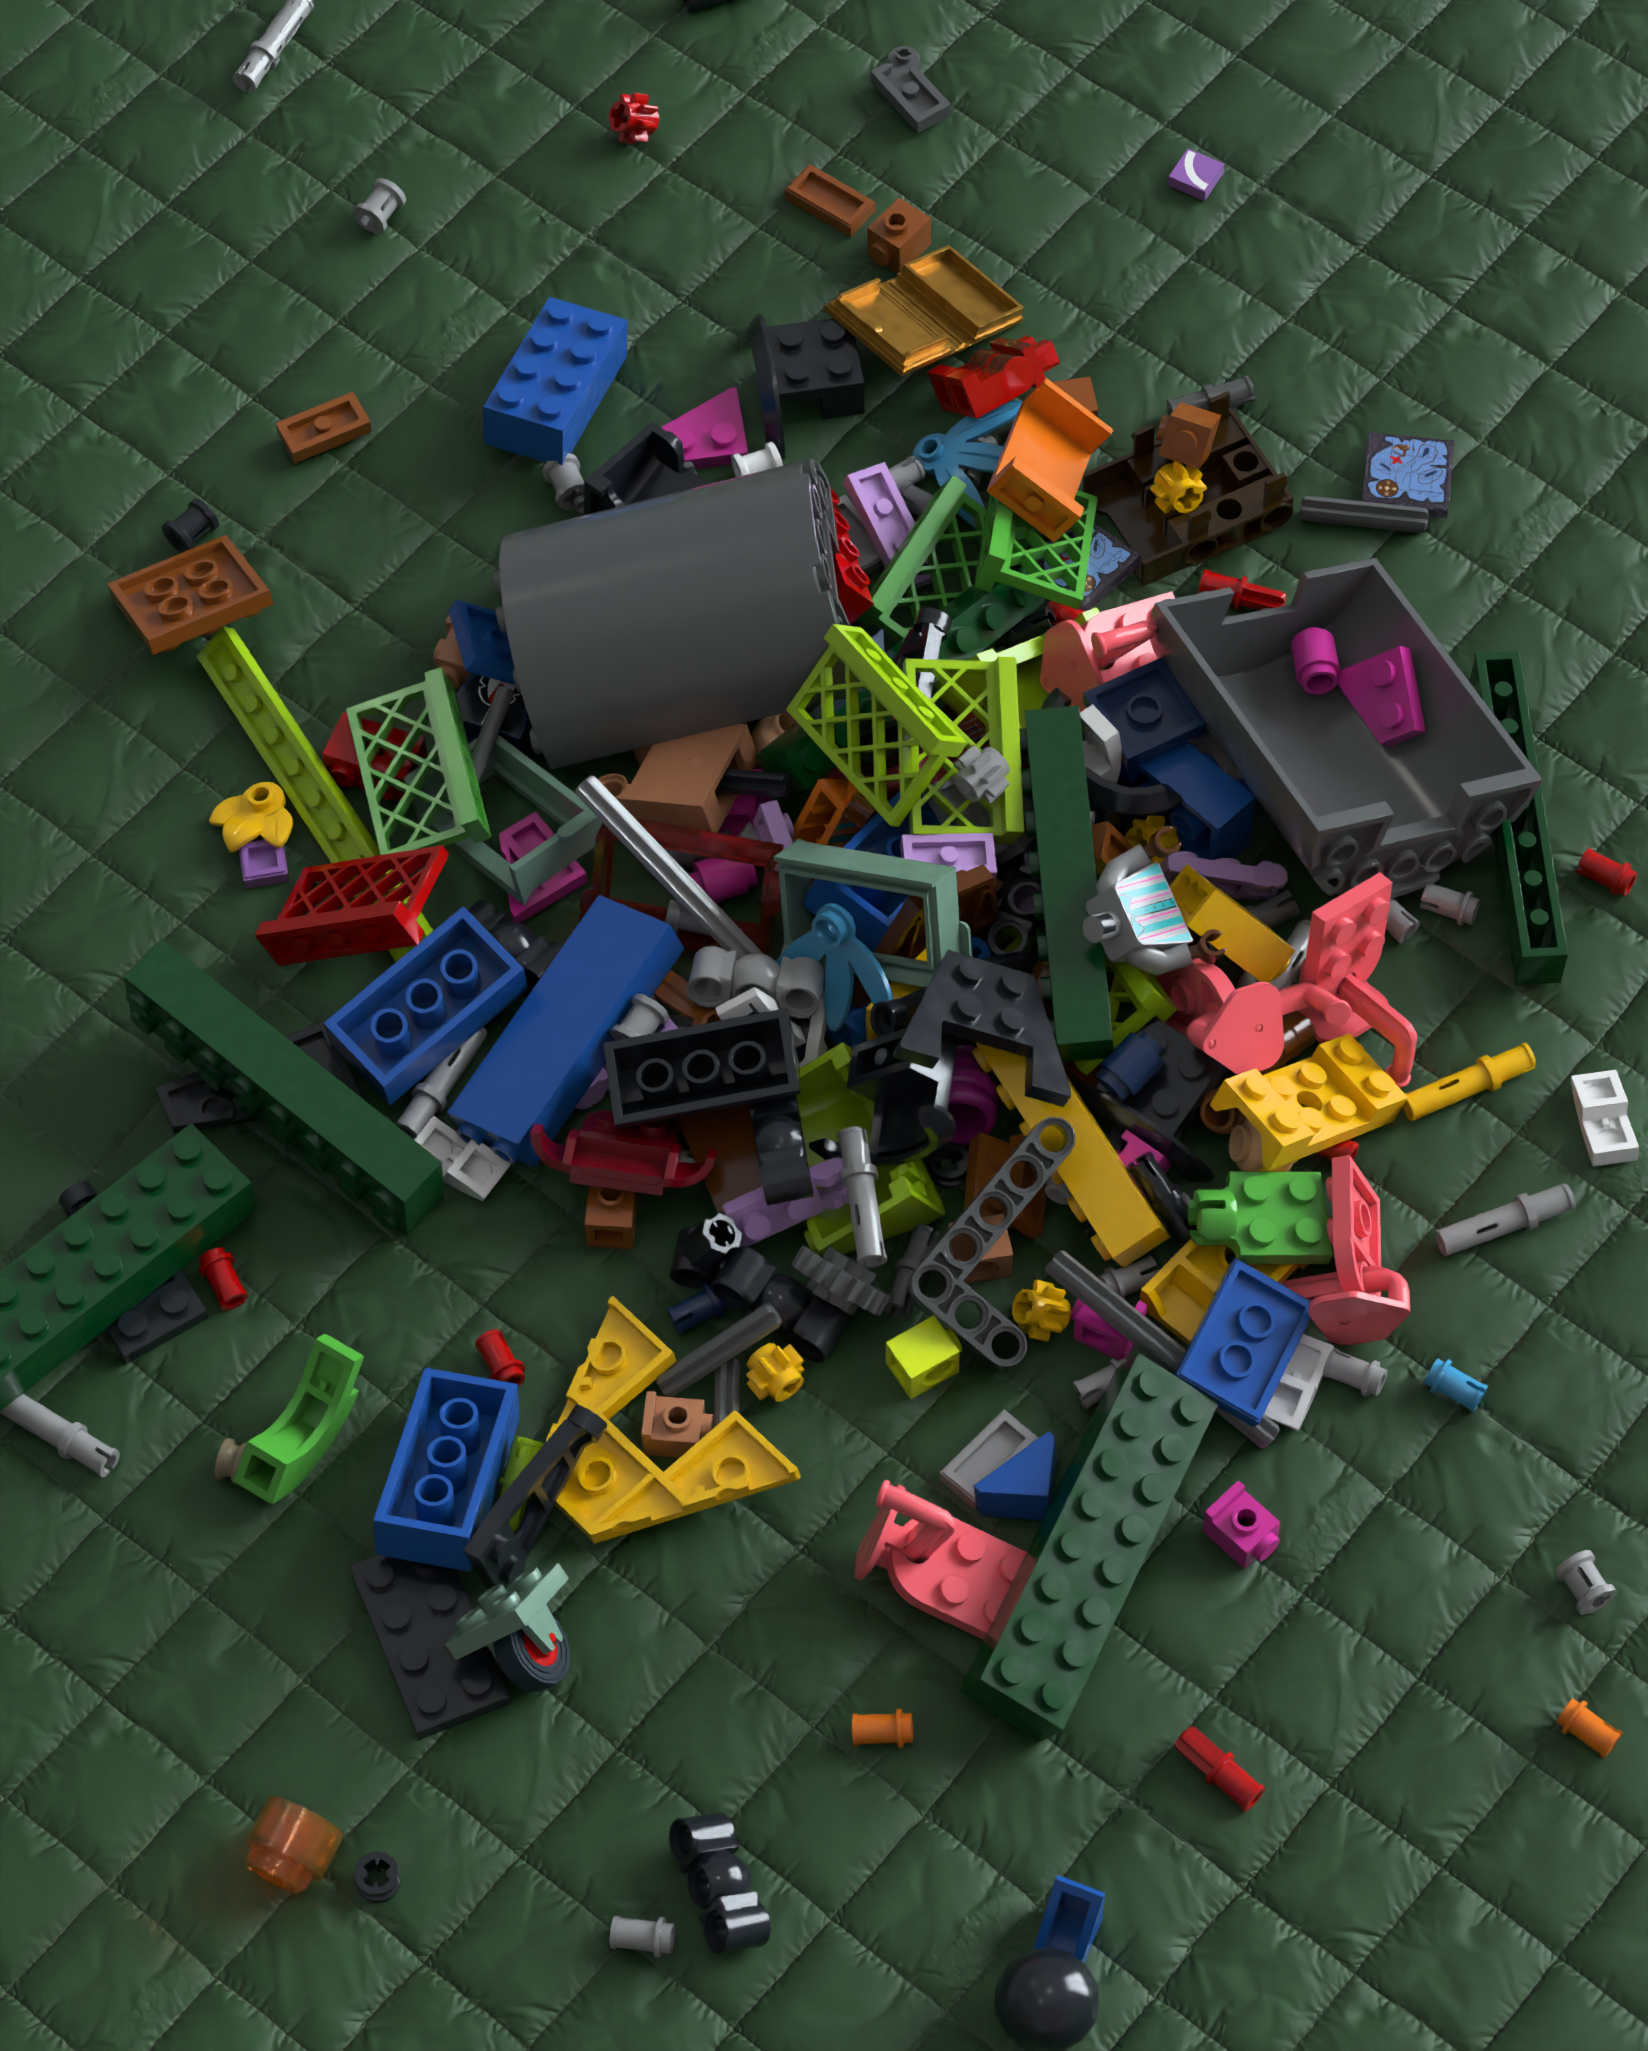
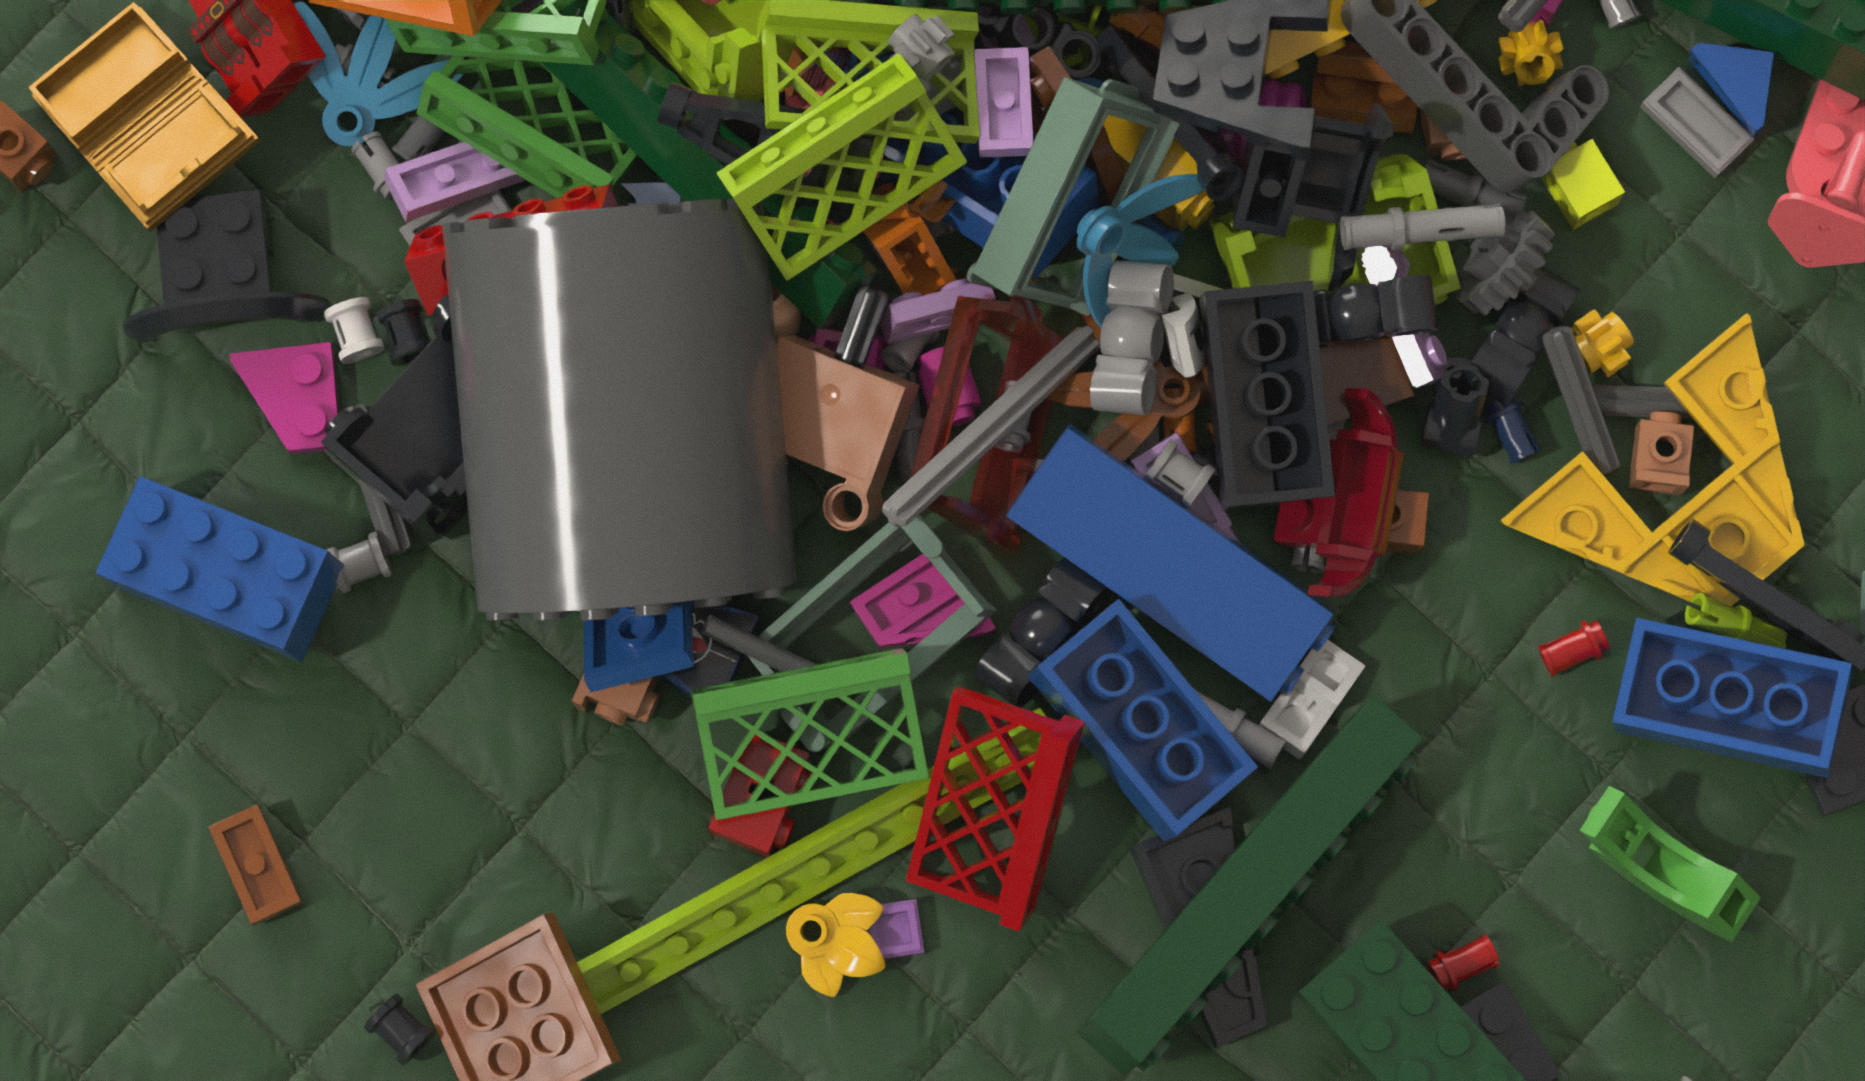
camera: 85 degrees left, 20 degrees up
dark tan bush [214,1438,247,1485] -> none

